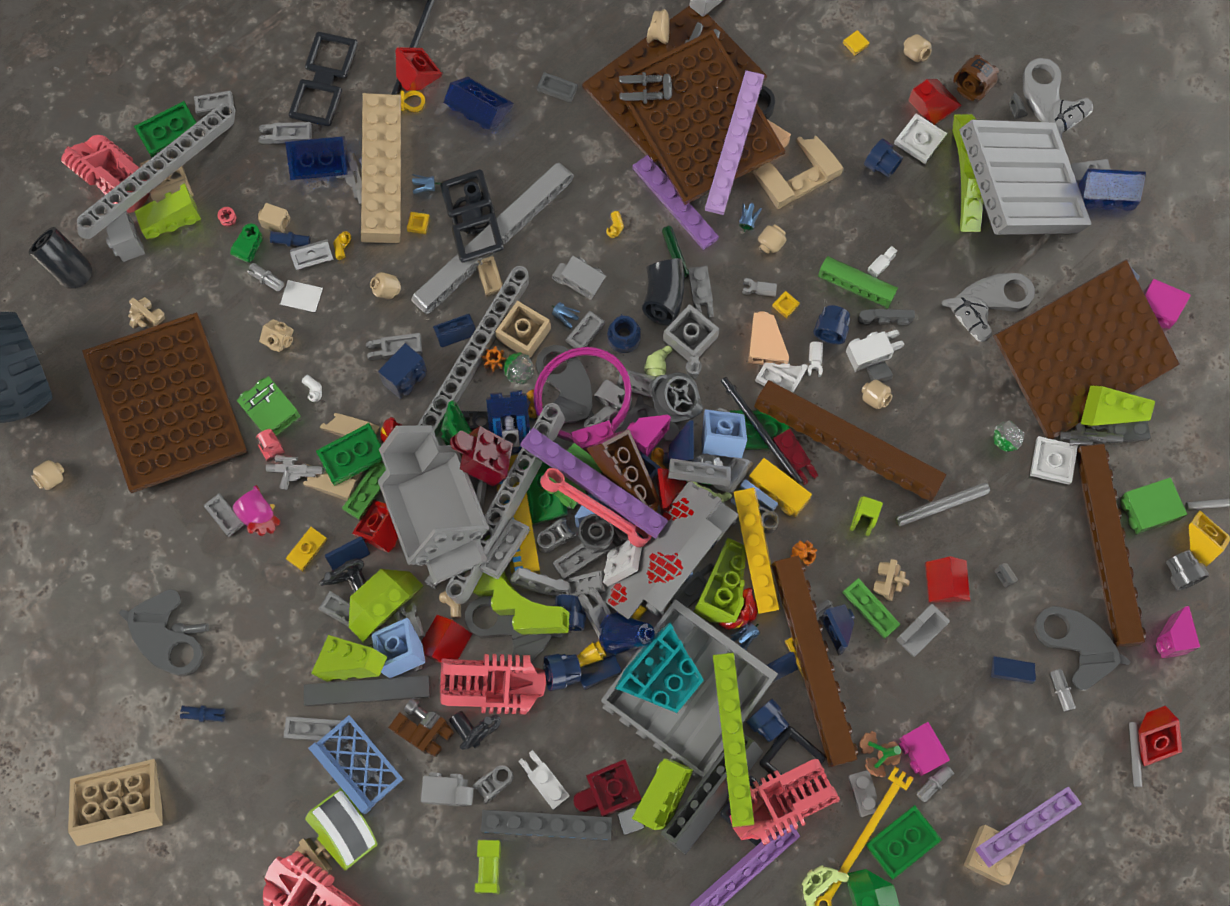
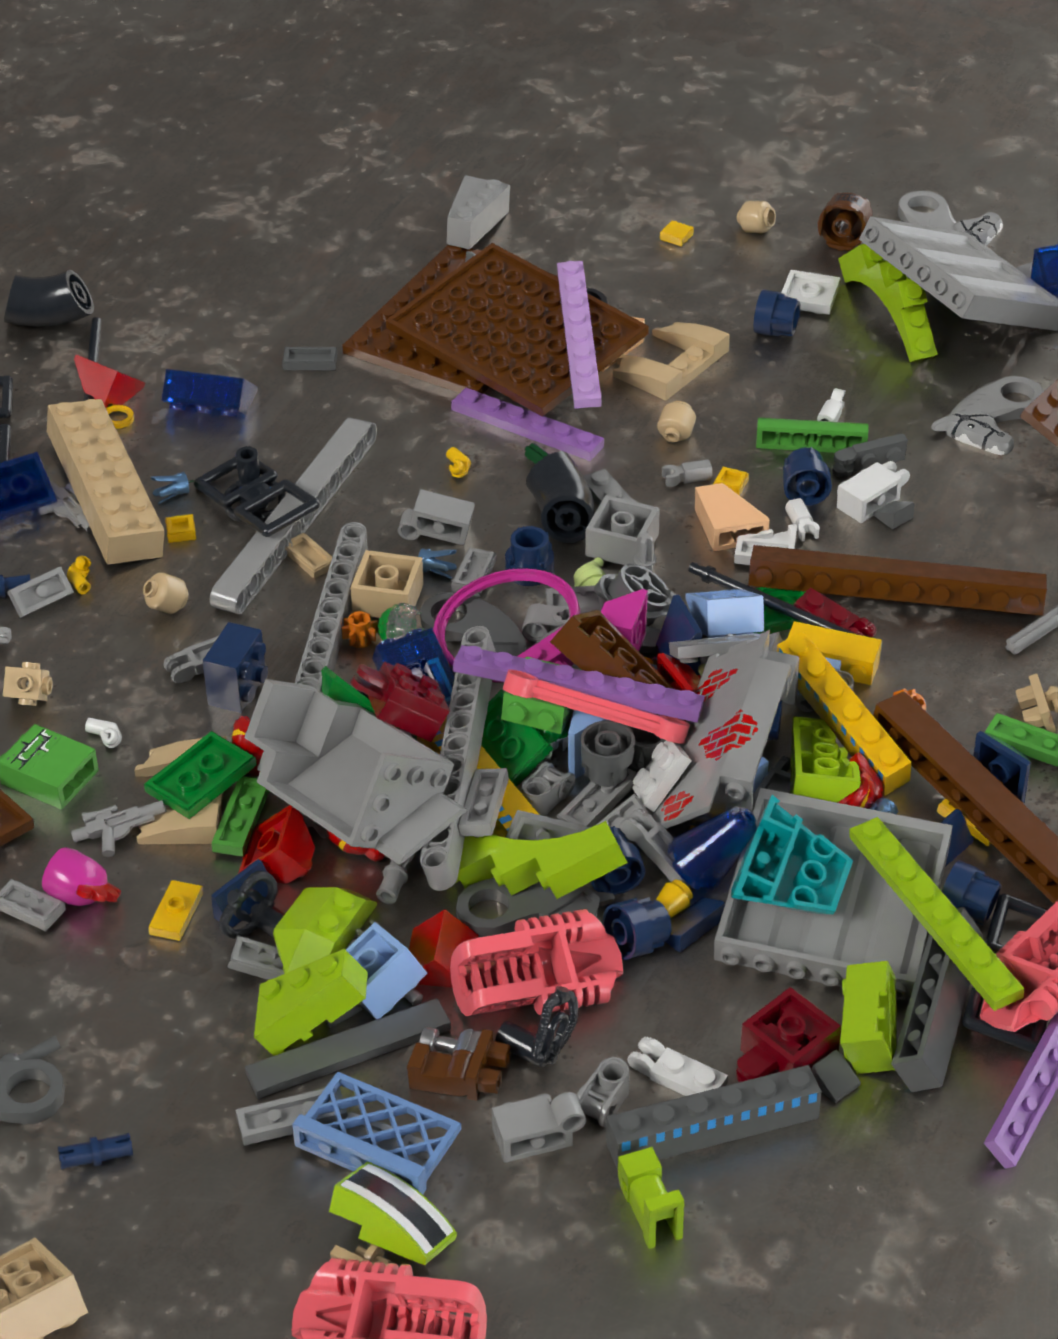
camera: 20 degrees left, 30 degrees down
coral leg [256,429,285,462] -> none
white sticker [280,280,323,312] -> none
dark blue slope [433,313,476,348] -> none
tan arm [439,591,461,619] -> none
dark grey piece [619,72,672,103] -> none
tan piece [647,9,669,44] -> none
flat silver piece [739,203,762,232] -> none
lime piece [850,496,883,536] -> none
tan head [861,380,892,409] -> none
red slope [908,79,962,125] -> none

